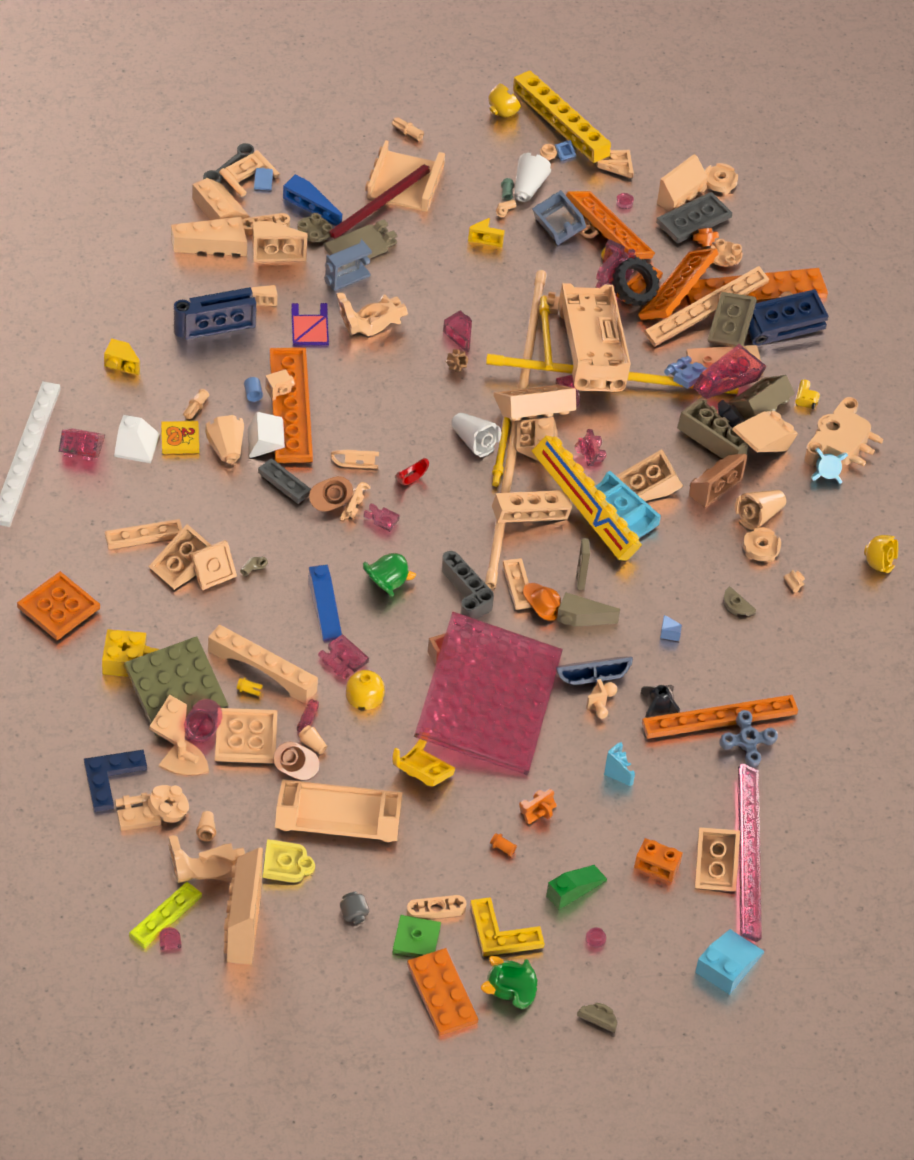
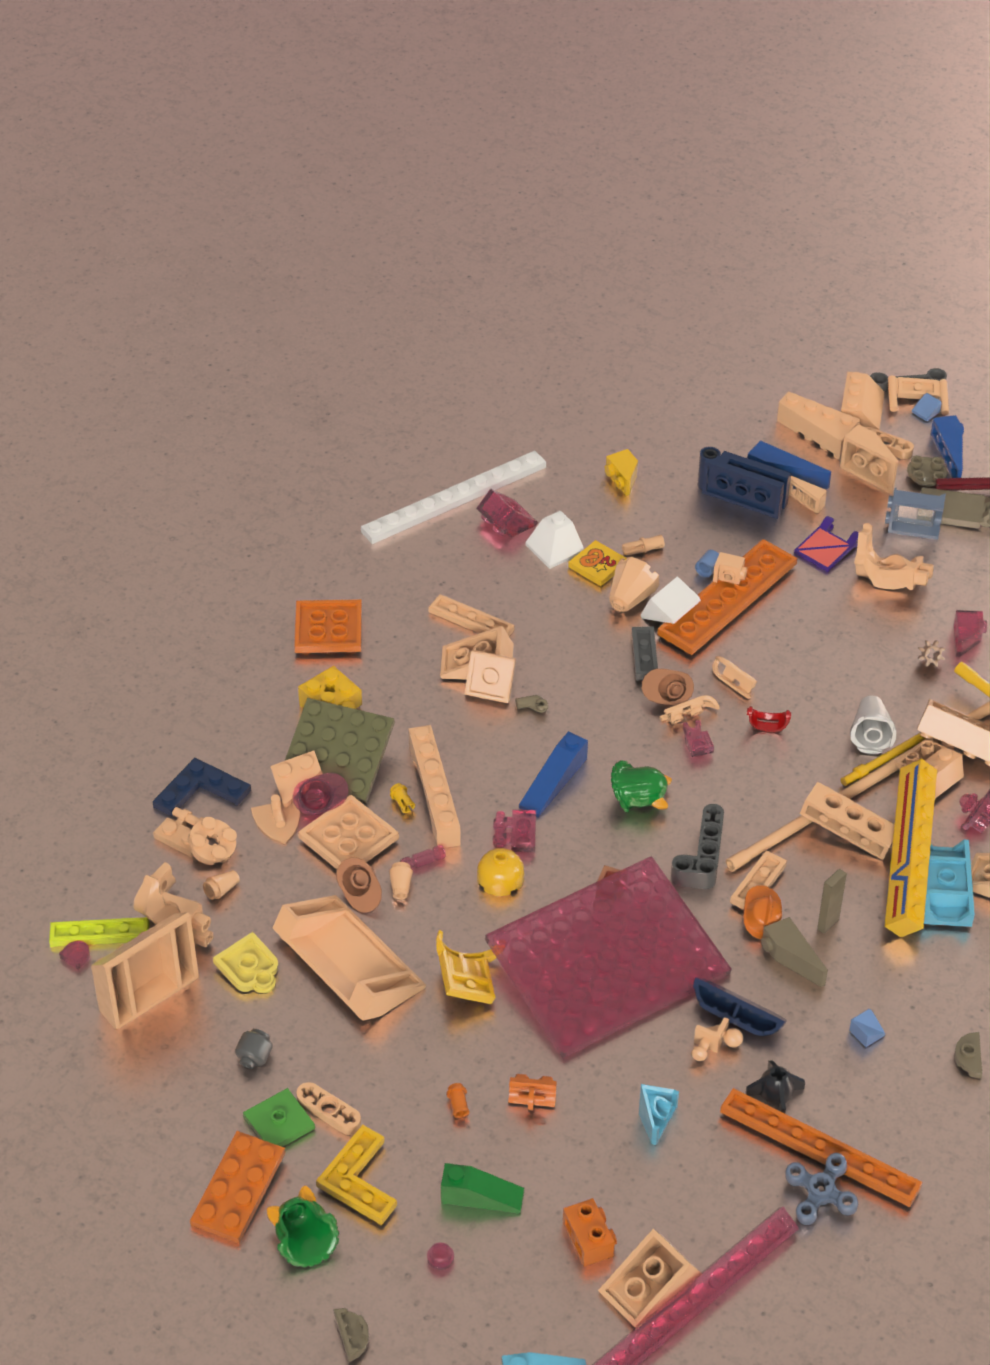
camera: 50 degrees right, 5 degrees down
none -> blue slope [747,440,832,489]

